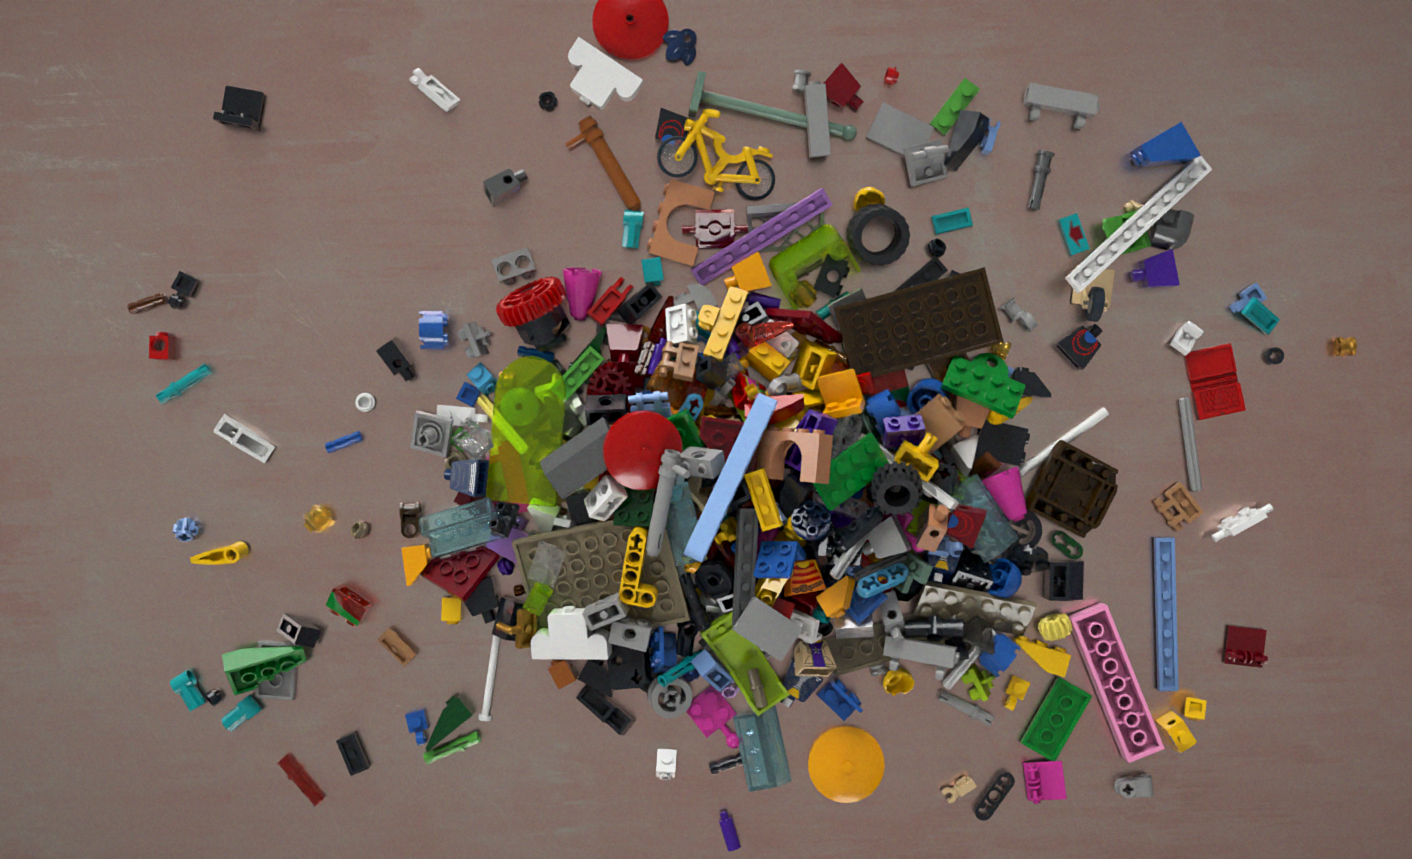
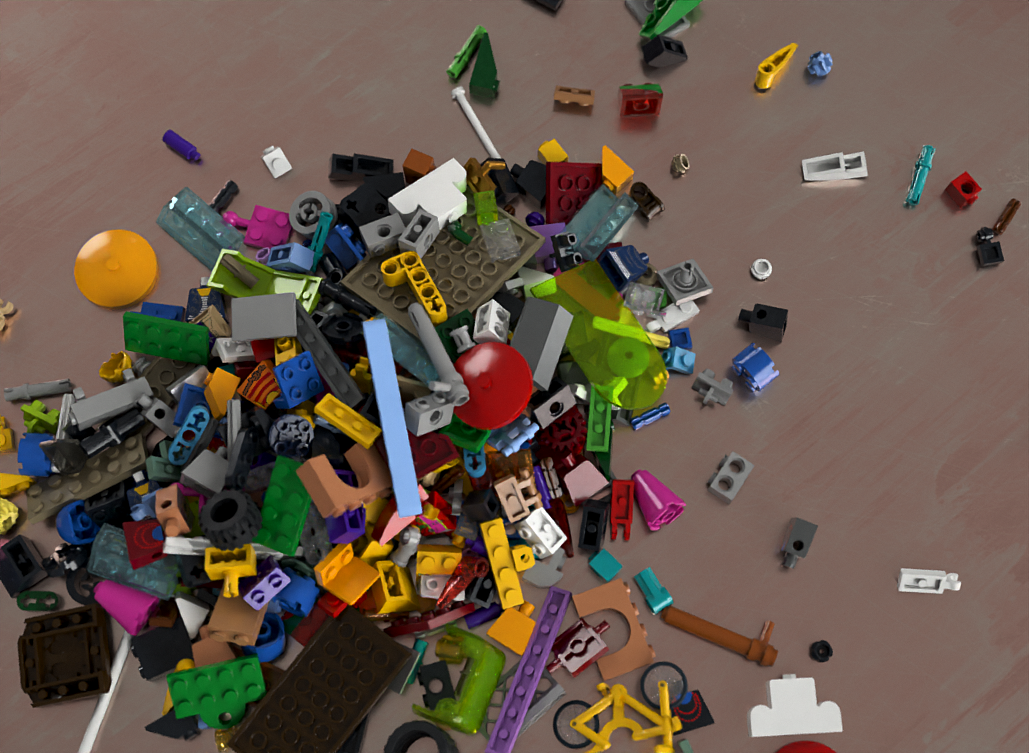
camera: 140 degrees right, 15 degrees down
clear yellow head [303,505,332,533] -> none
blue axle [325,431,363,453] -> none
blue plate [405,709,429,745] -> none
piece [496,276,570,352] -> none
none -> green plate [123,311,209,366]
none -> dark green arm [448,221,473,246]
none -> light grey bush [449,325,476,353]

